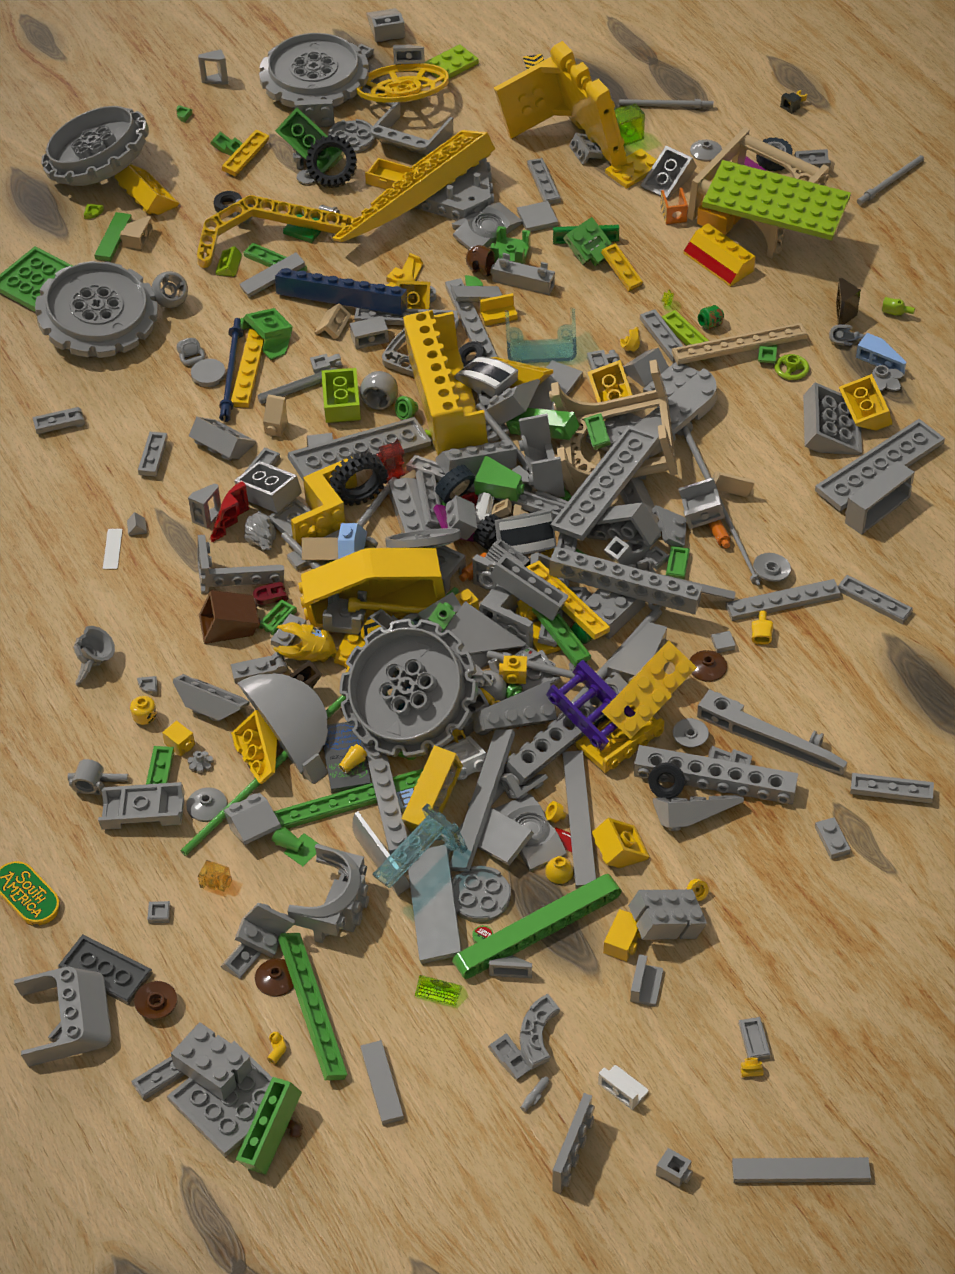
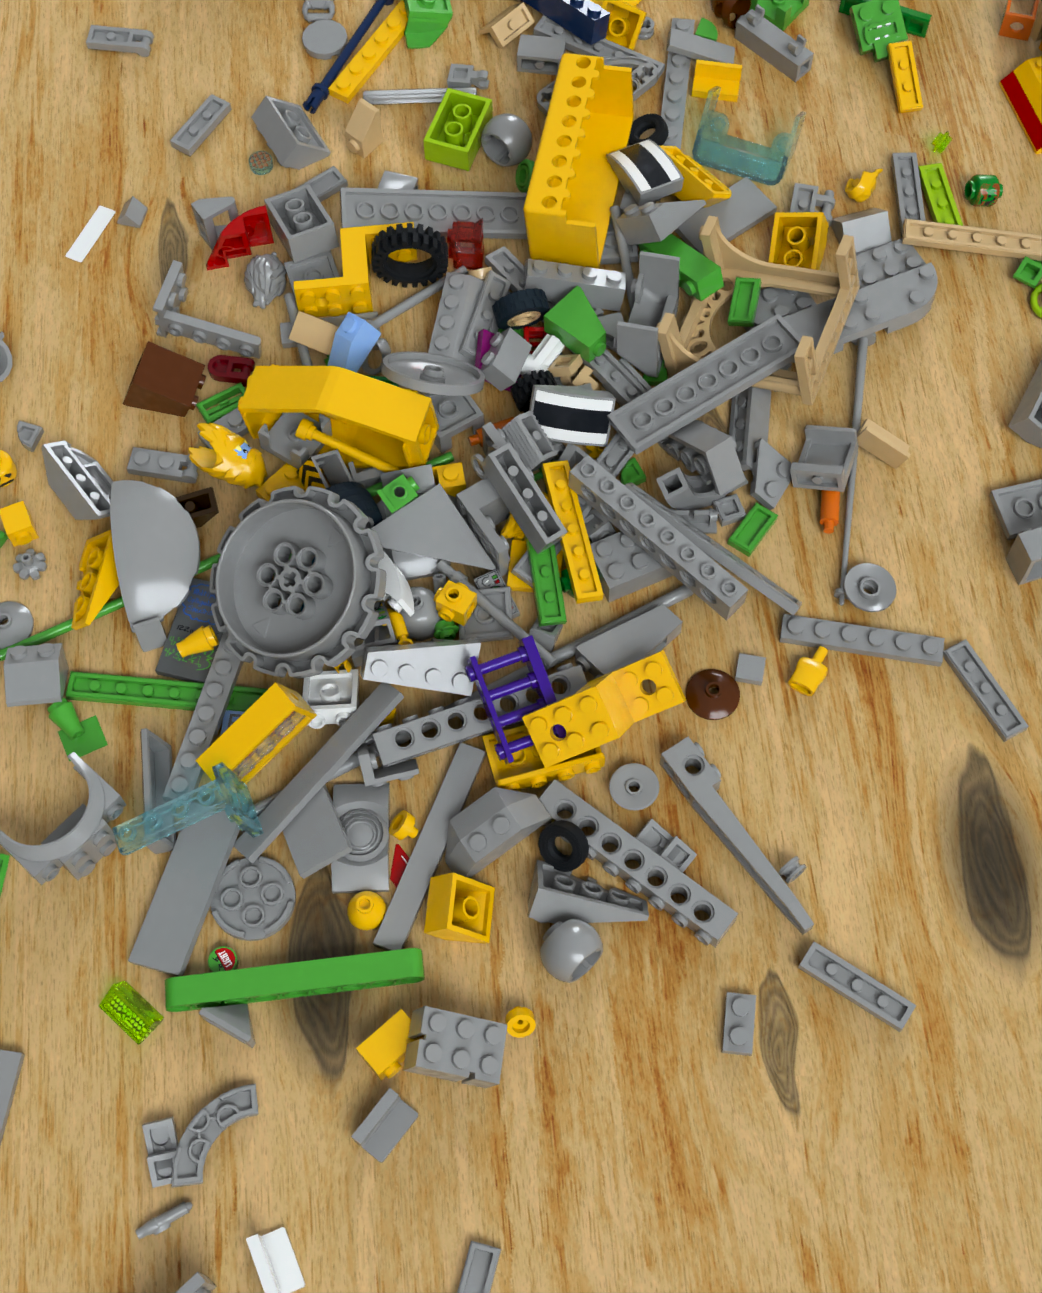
camera: 25 degrees right, 15 degrees up
none -> clear light blue tile [249,151,273,175]
none -> light grey wedge [445,787,552,878]
none -> light grey wheel [540,919,603,983]

